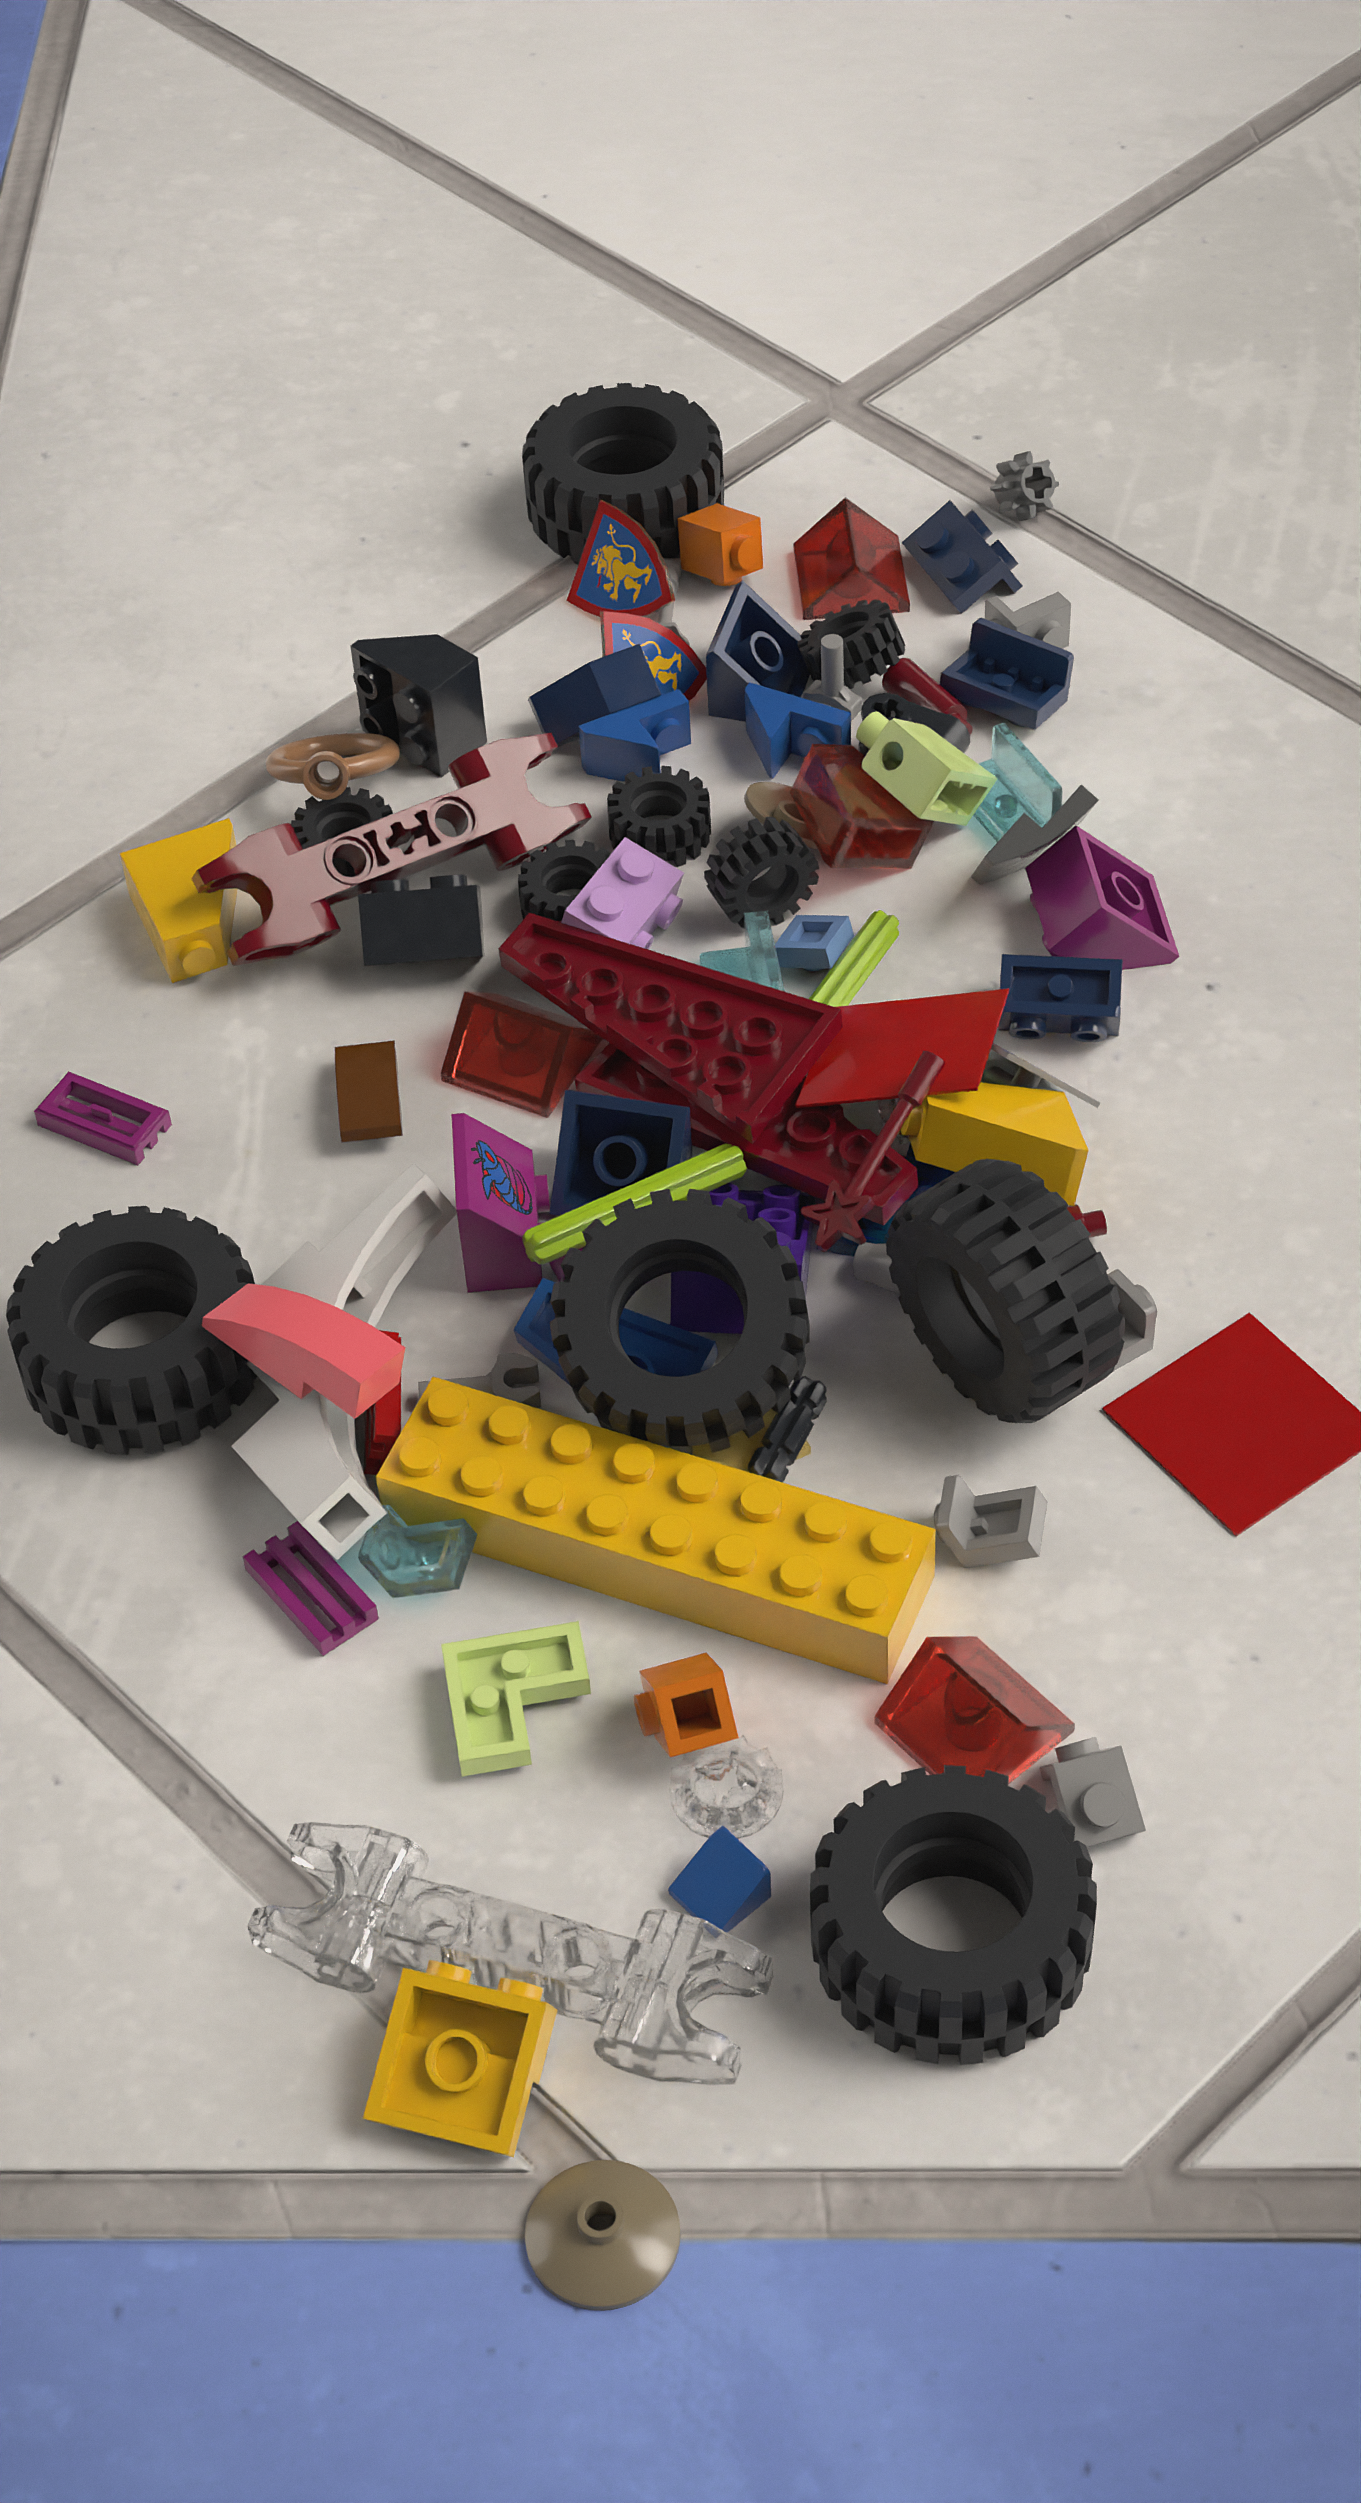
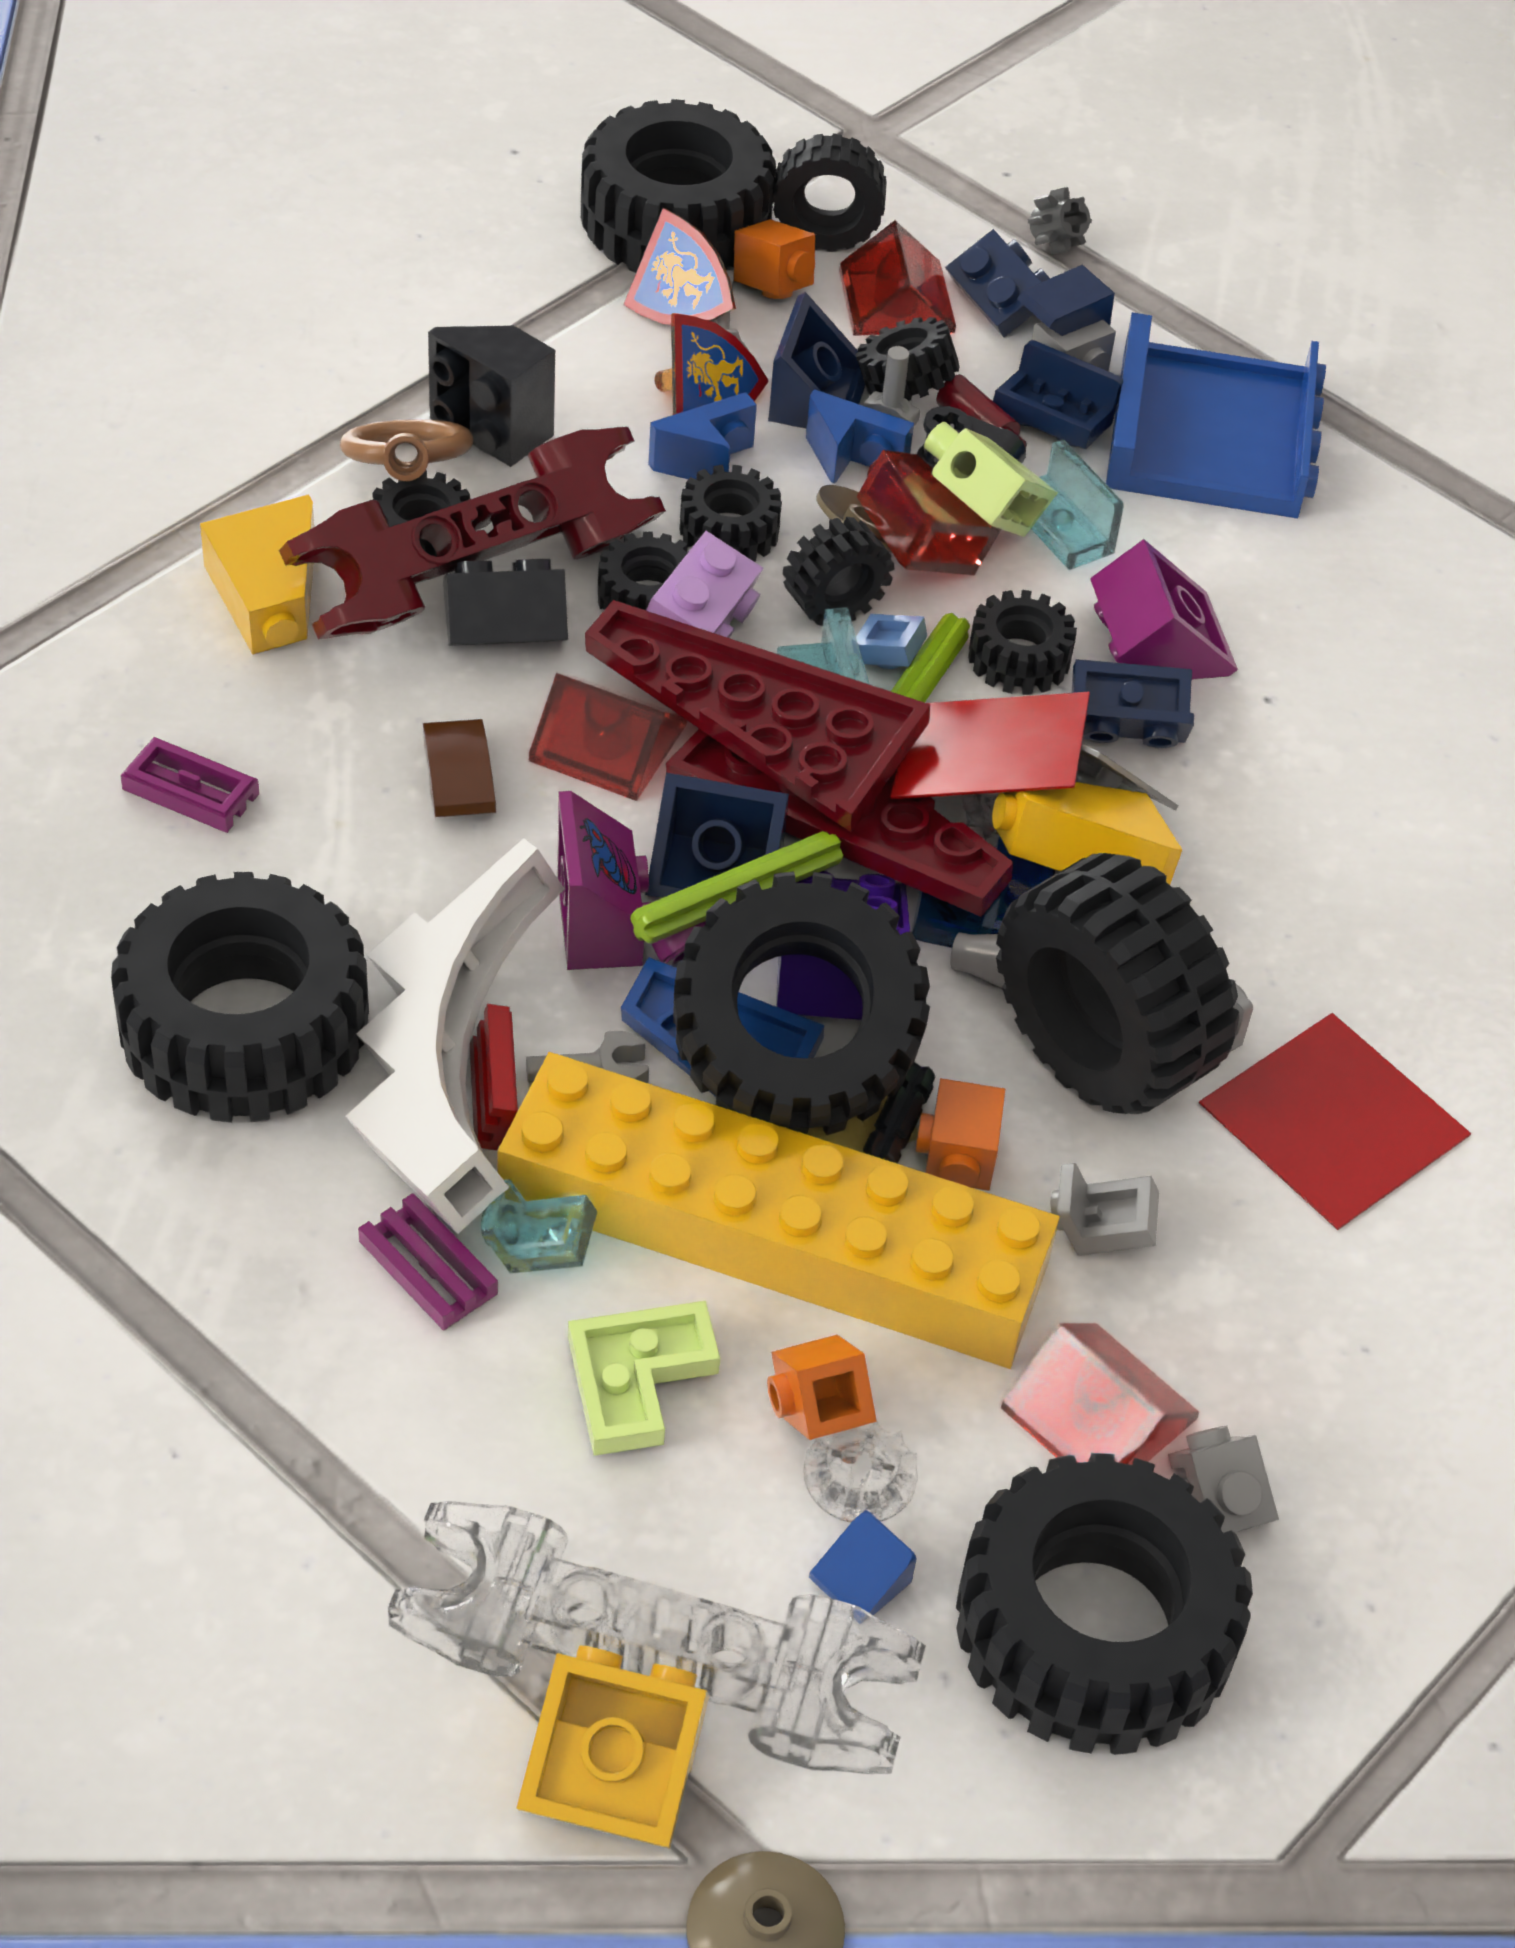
camera: 10 degrees left, 0 degrees up
coral slope [202,1283,405,1419] -> none
dark blue slope [528,644,661,747] -> none
dark red piece [801,1051,945,1252] -> none
dark grey slope [971,784,1099,885] -> none
none -> black tyre [773,133,887,252]
none -> orange brick [915,1078,1006,1191]
none -> black tyre [968,590,1077,695]
none -> dark blue slope [1017,264,1115,336]
none -> blue panel [1105,312,1326,519]

